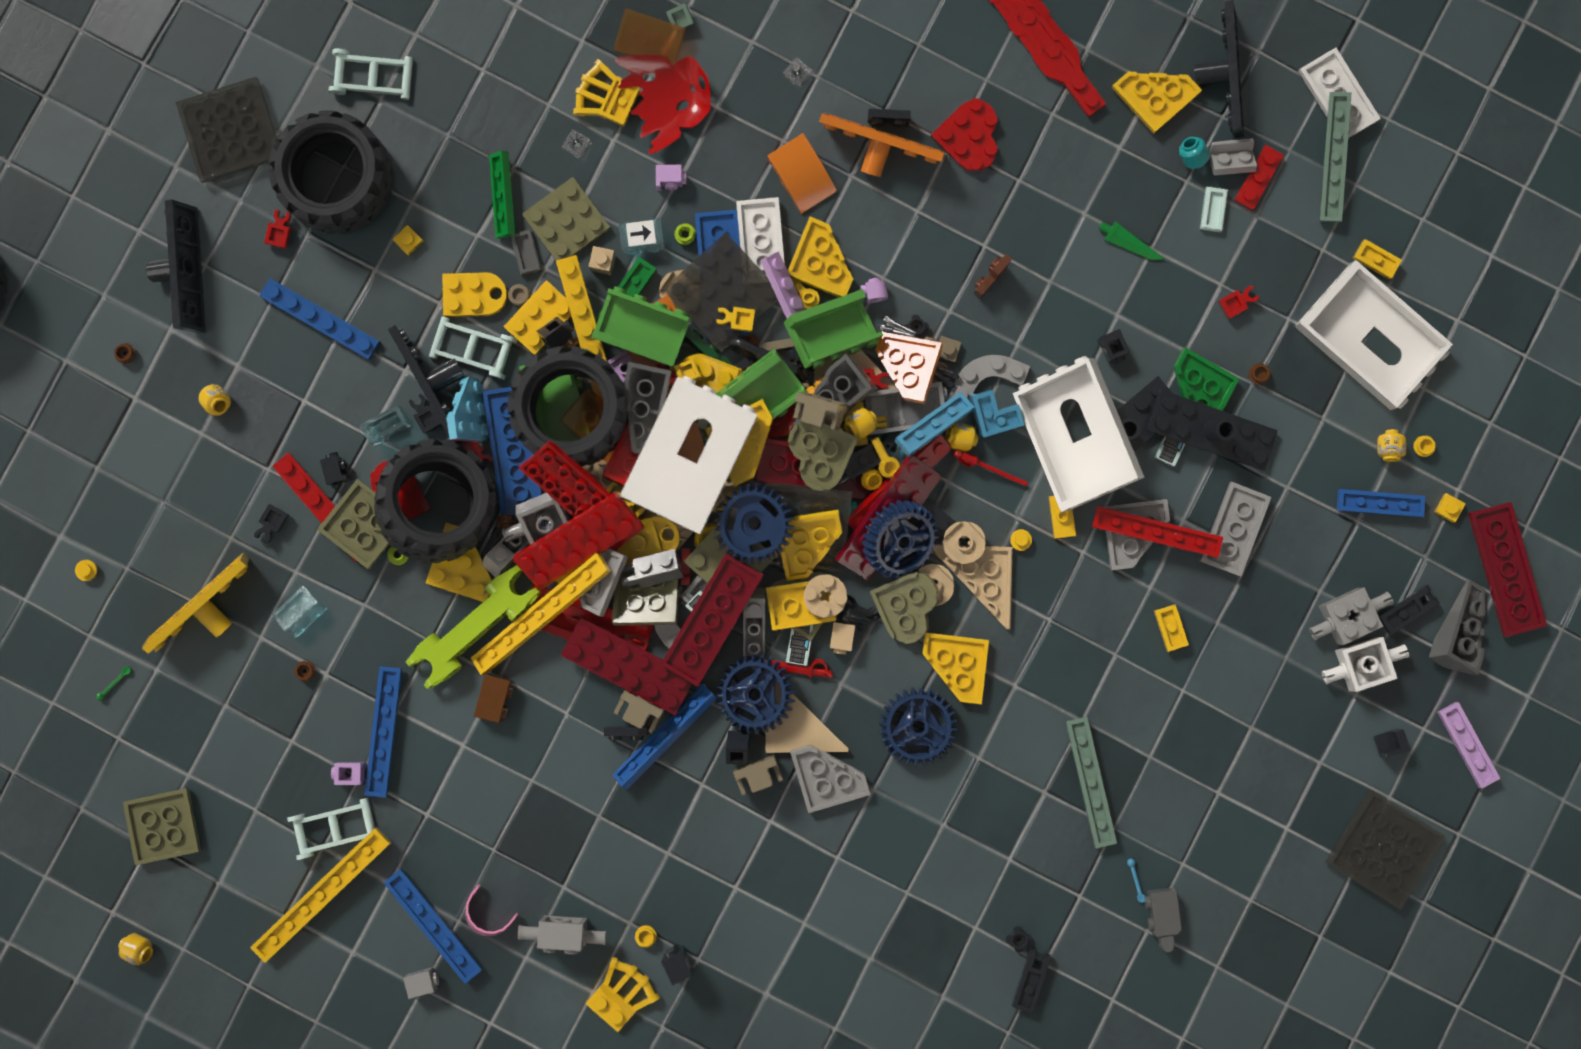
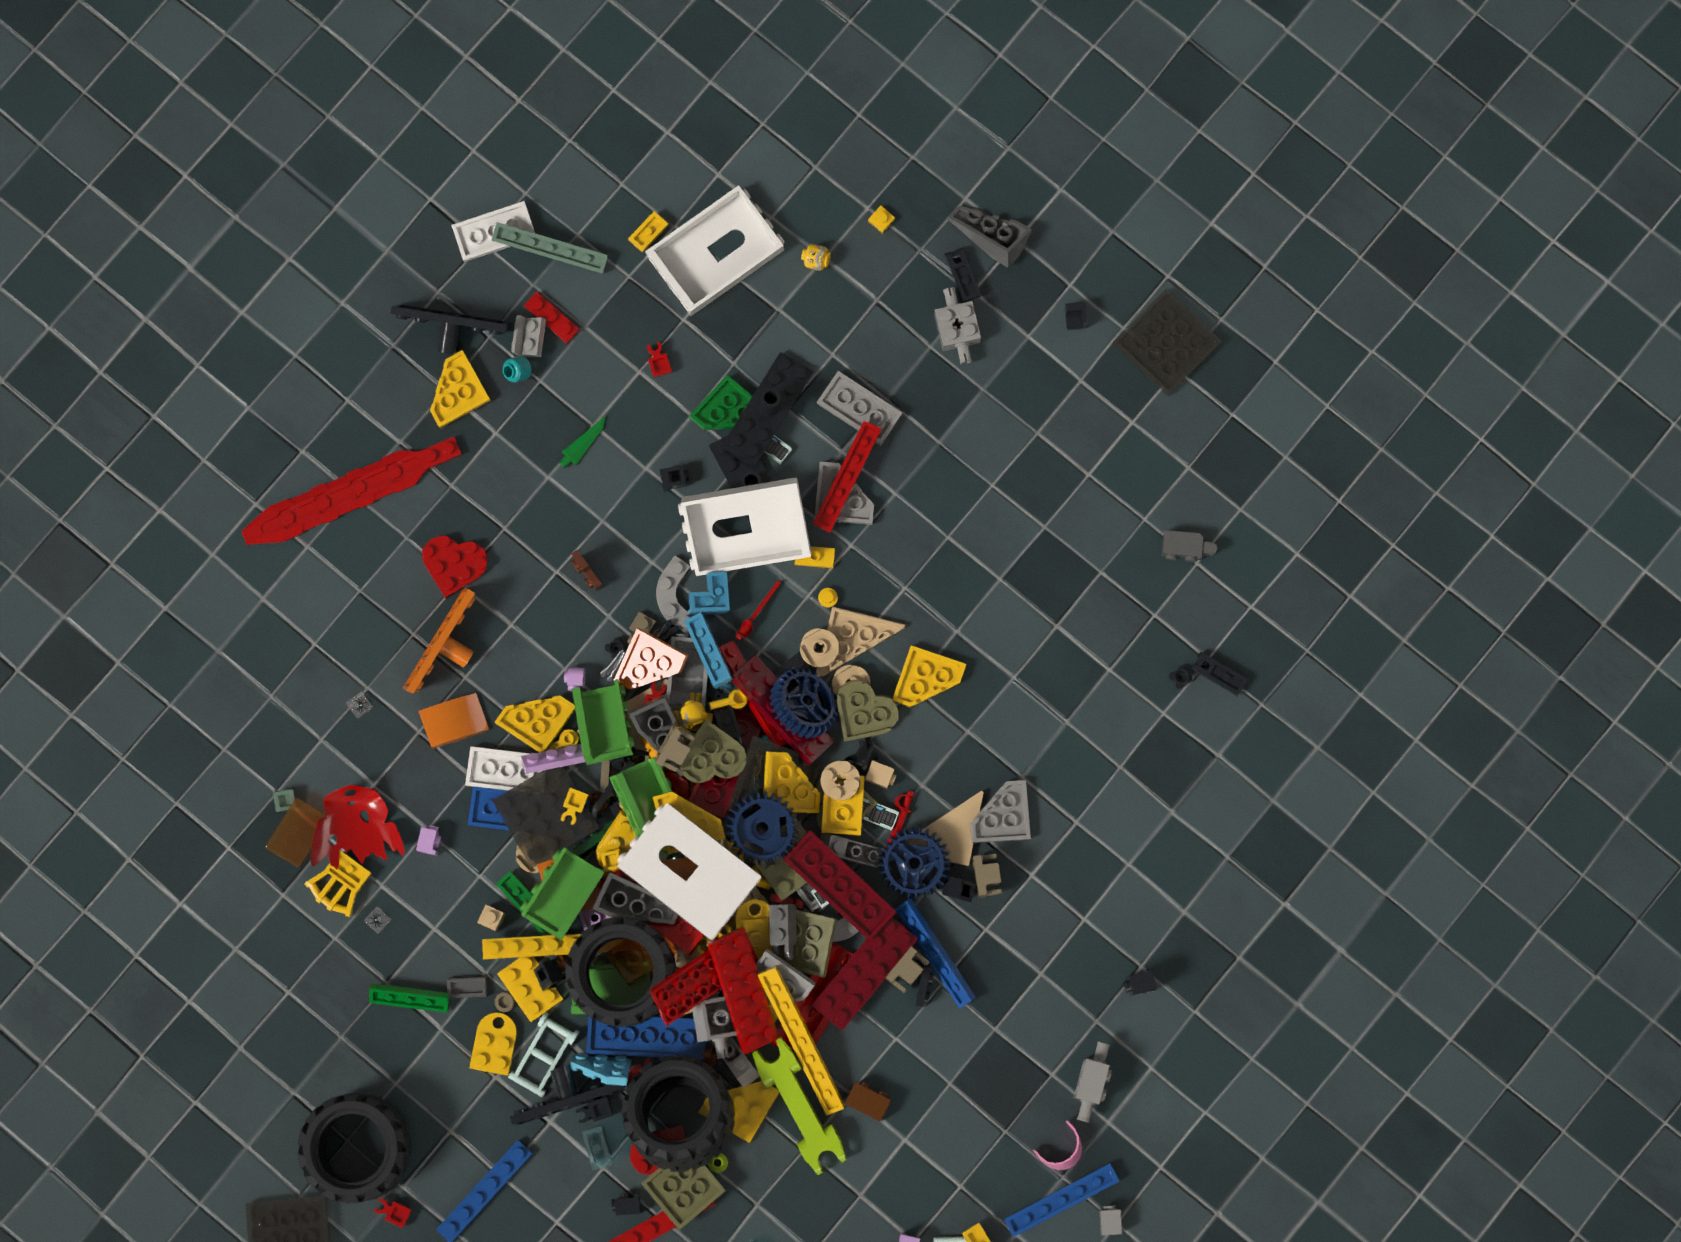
camera: 75 degrees left, 5 degrees down
light aqua piece [329,48,413,100] -> none
blue plate [364,666,403,798] -> none
yellow plate [392,225,424,256] -> none
olive plate [522,177,611,261] -> none
yellow plate [585,957,660,1032] -> none
brick [618,218,665,255] -> none
yellow plate [635,925,657,948] -> none
lime plate [675,224,696,245] -> none
yellow plate [861,469,882,490] -> none
black plate [867,109,911,127] -> none
dark blue gear [879,687,958,767] -> none
yellow head [945,422,978,452] -> none
sand green plate [1065,717,1117,848] -> none
dark azure hinge [1127,859,1146,903] -> none
yellow plate [1154,604,1189,652] -> none
light aqua tile [1200,187,1228,233] -> none
reddish brown plate [1248,363,1270,385] -> none
white brick [1322,637,1409,692] -> none
blue plate [1336,489,1425,518] -> none
yellow plate [1413,436,1436,457] -> none
lavender plate [1437,702,1500,789] -> none
dark red plate [1468,502,1547,637] -> none

